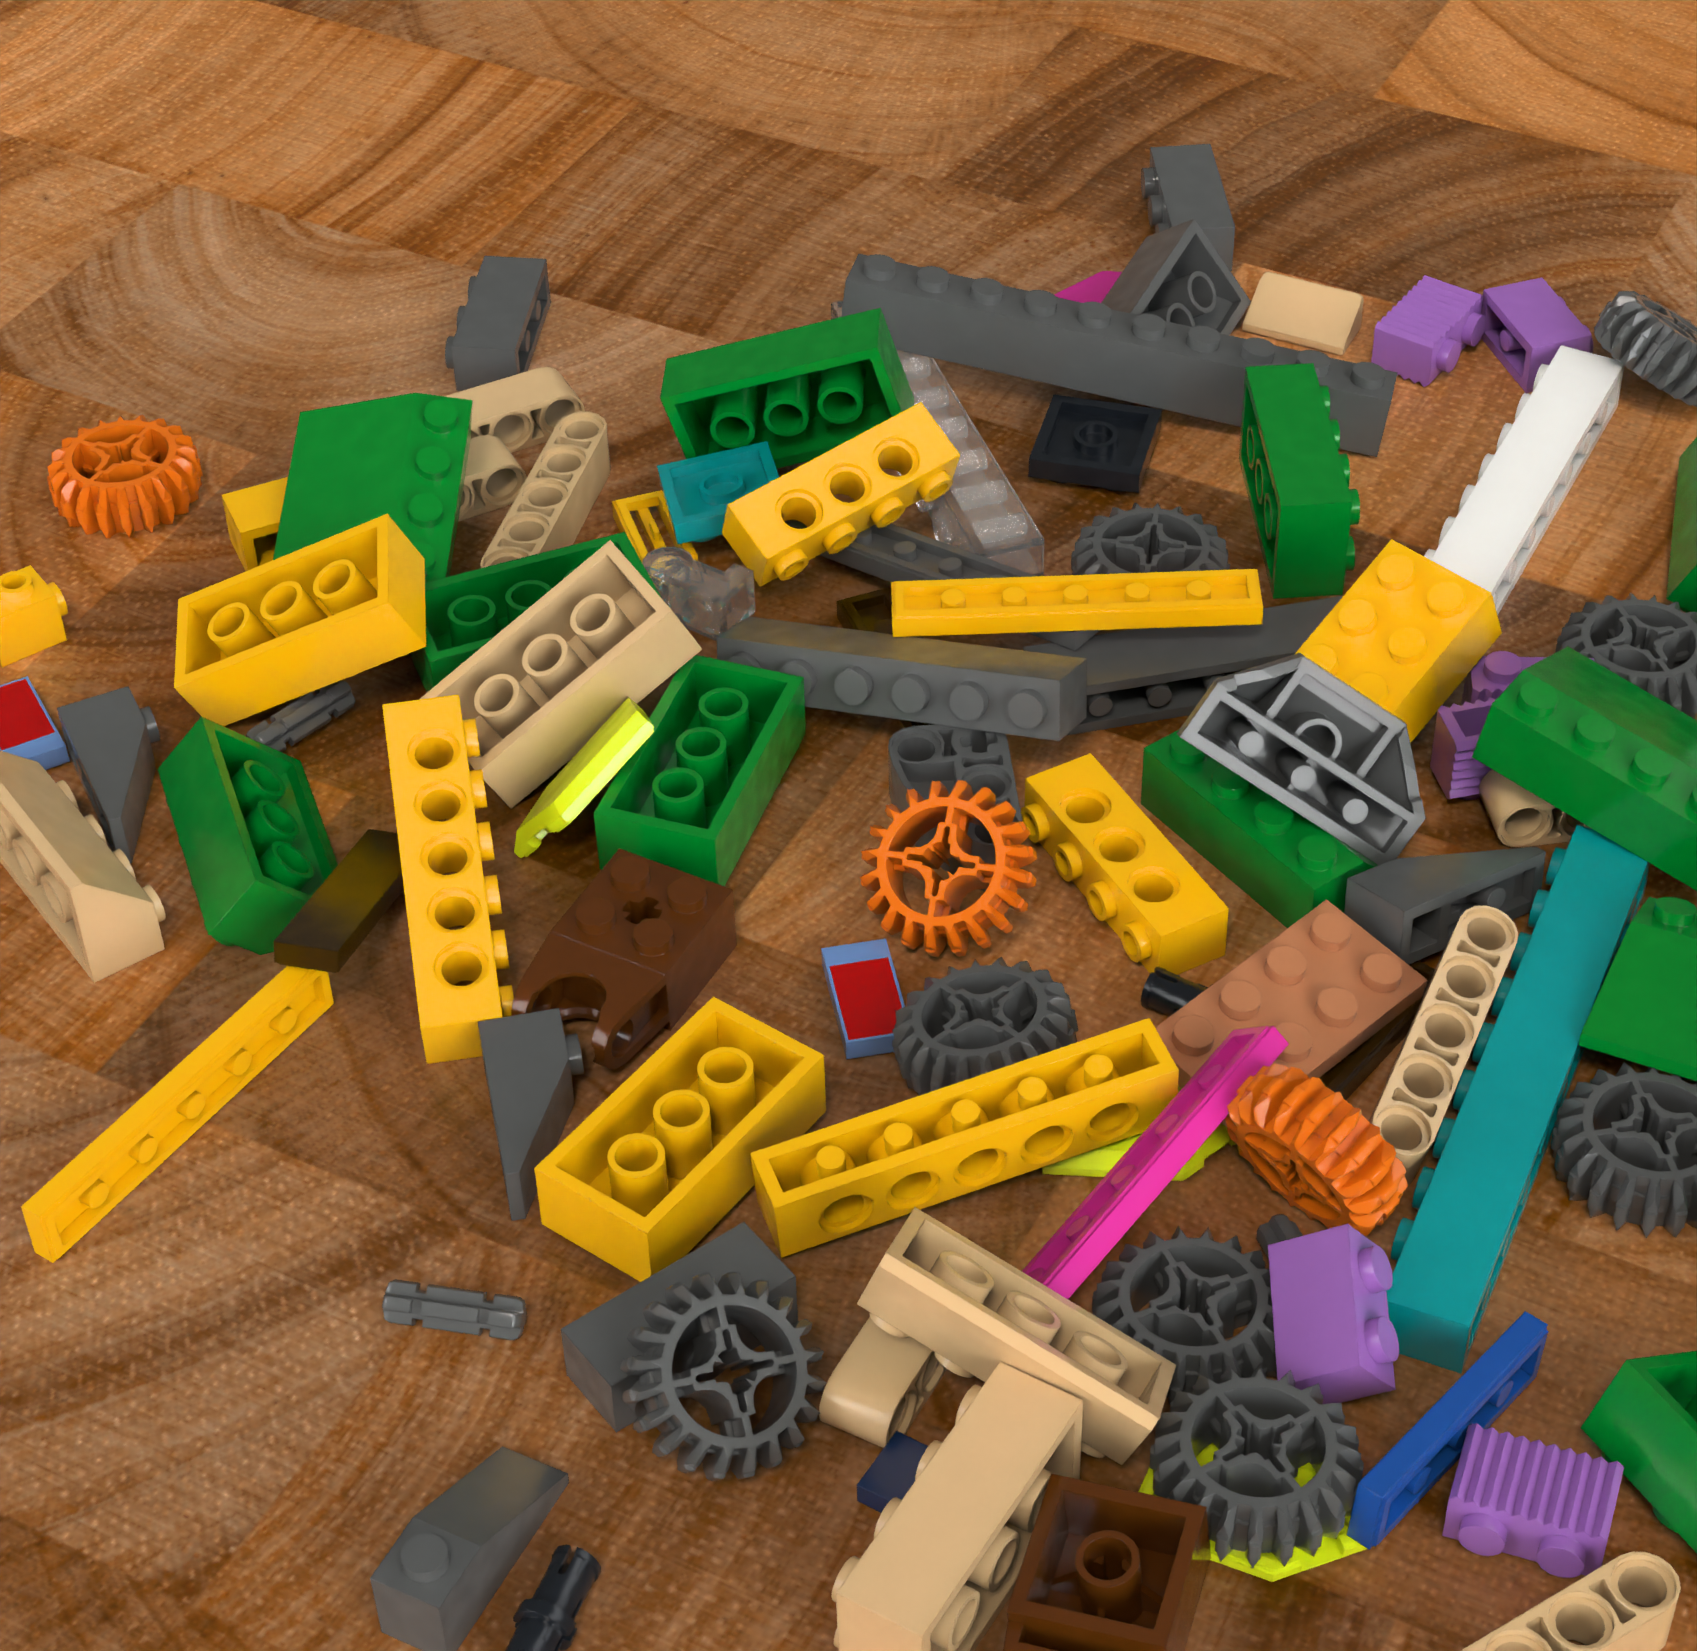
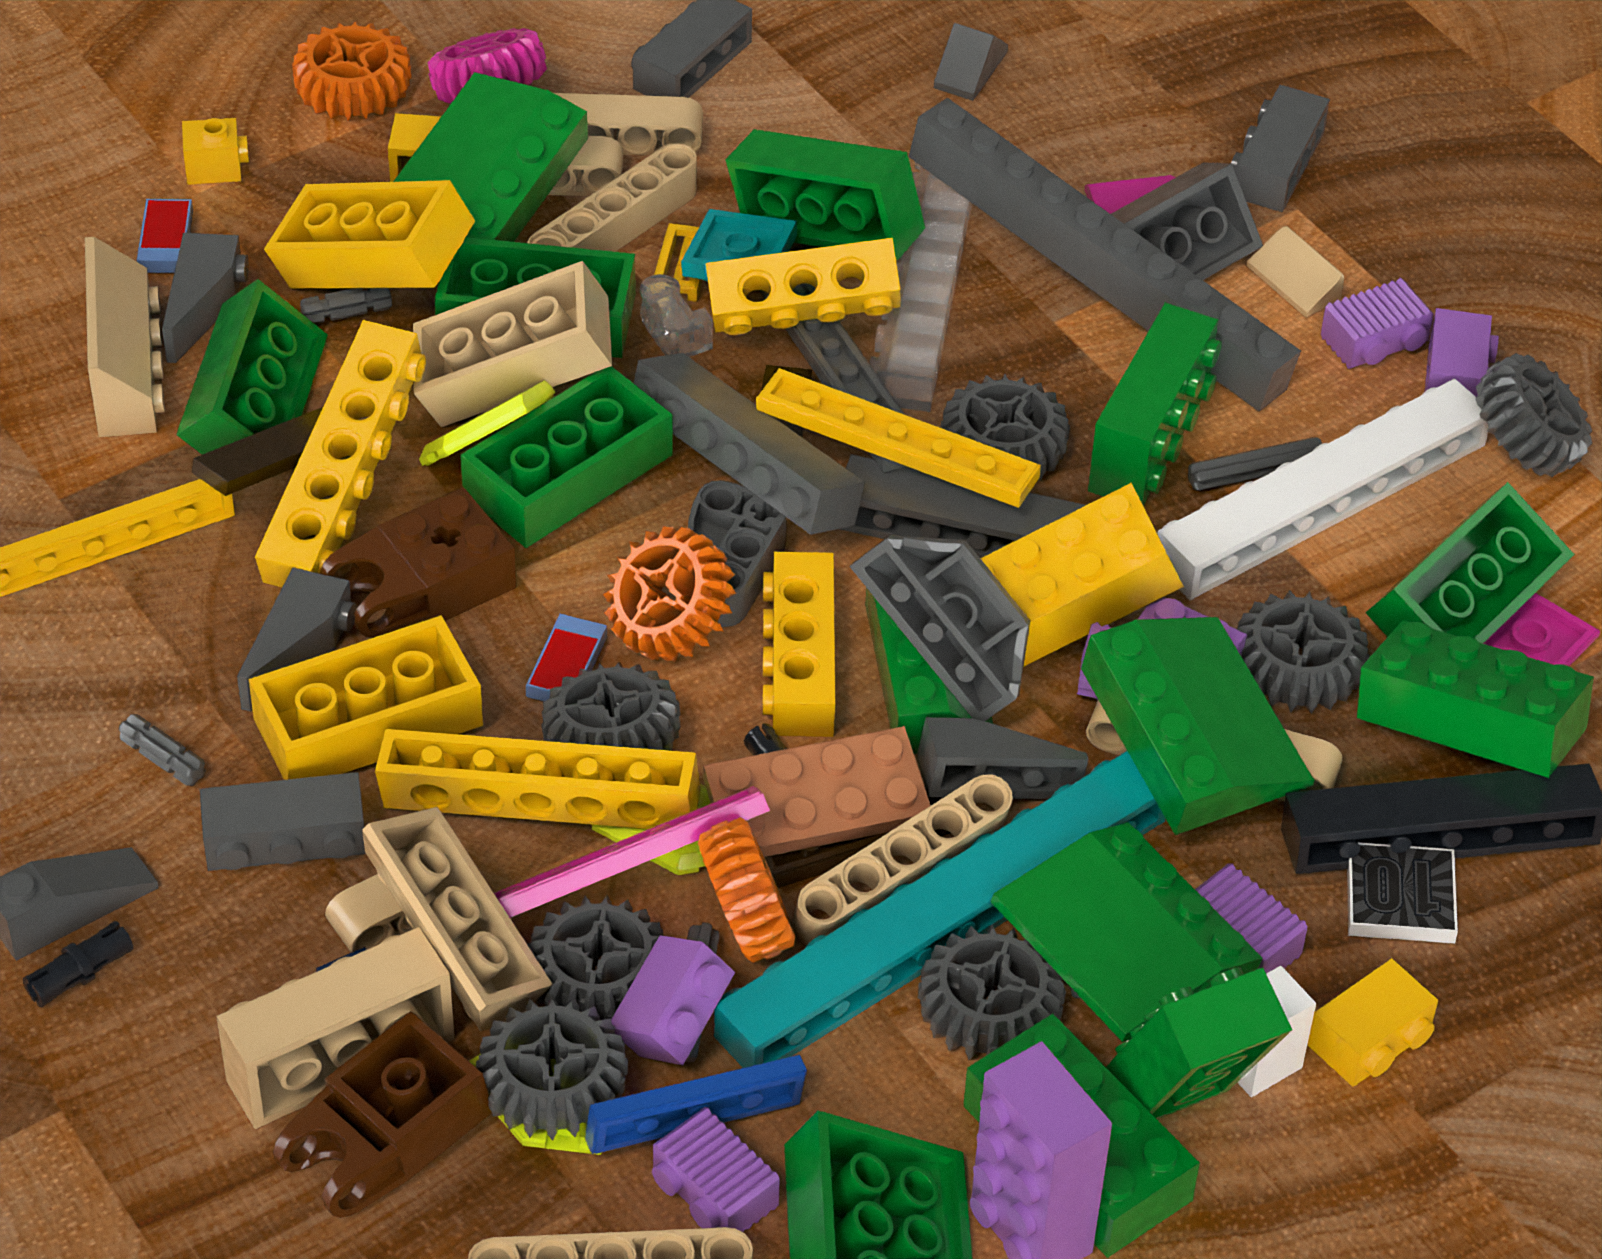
camera: 25 degrees right, 5 degrees up
dark grey gear [620,1271,827,1481] -> none
black plate [1028,394,1162,493] -> none
none -> dark pink gear [428,28,547,104]
none -> dark grey slope [934,23,1008,101]
none -> dark grey axle [1188,437,1322,491]

